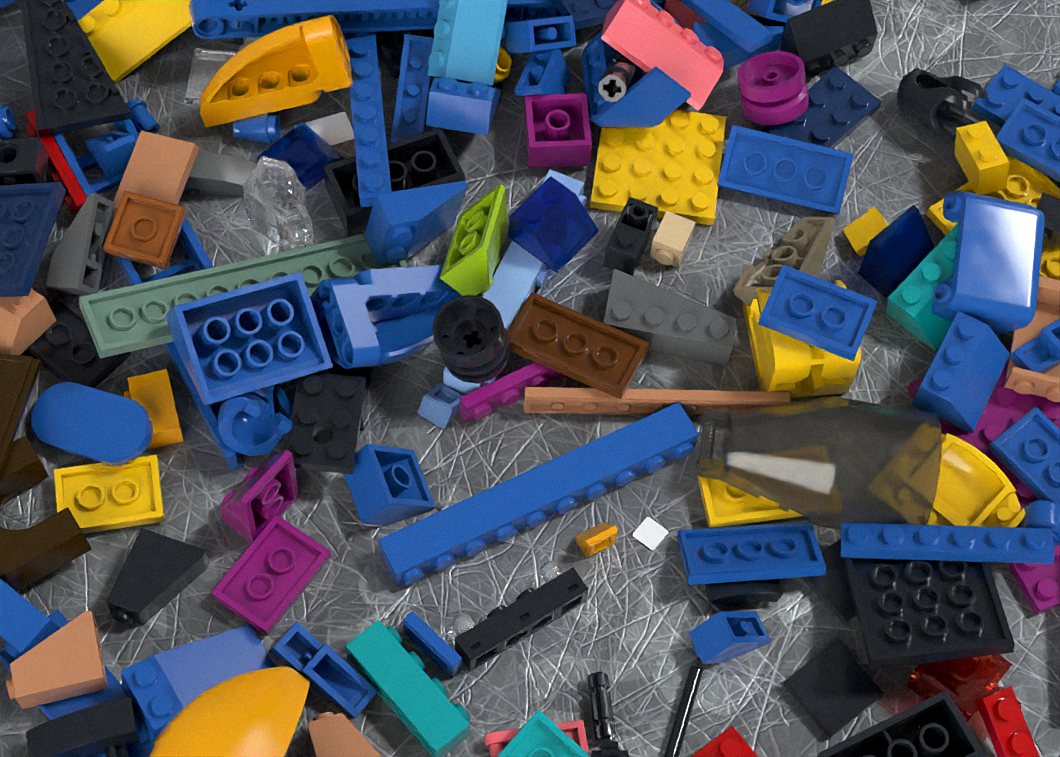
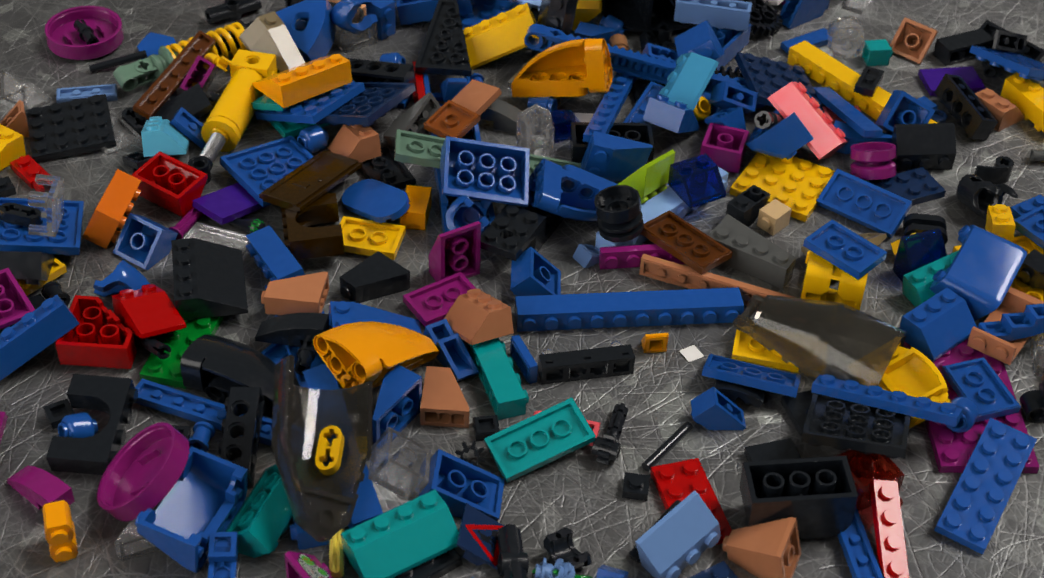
camera: 25 degrees right, 20 degrees down
none -> nougat slope [444,289,514,345]
none -> black brick [903,213,948,248]
none -> black panel [975,156,1014,184]

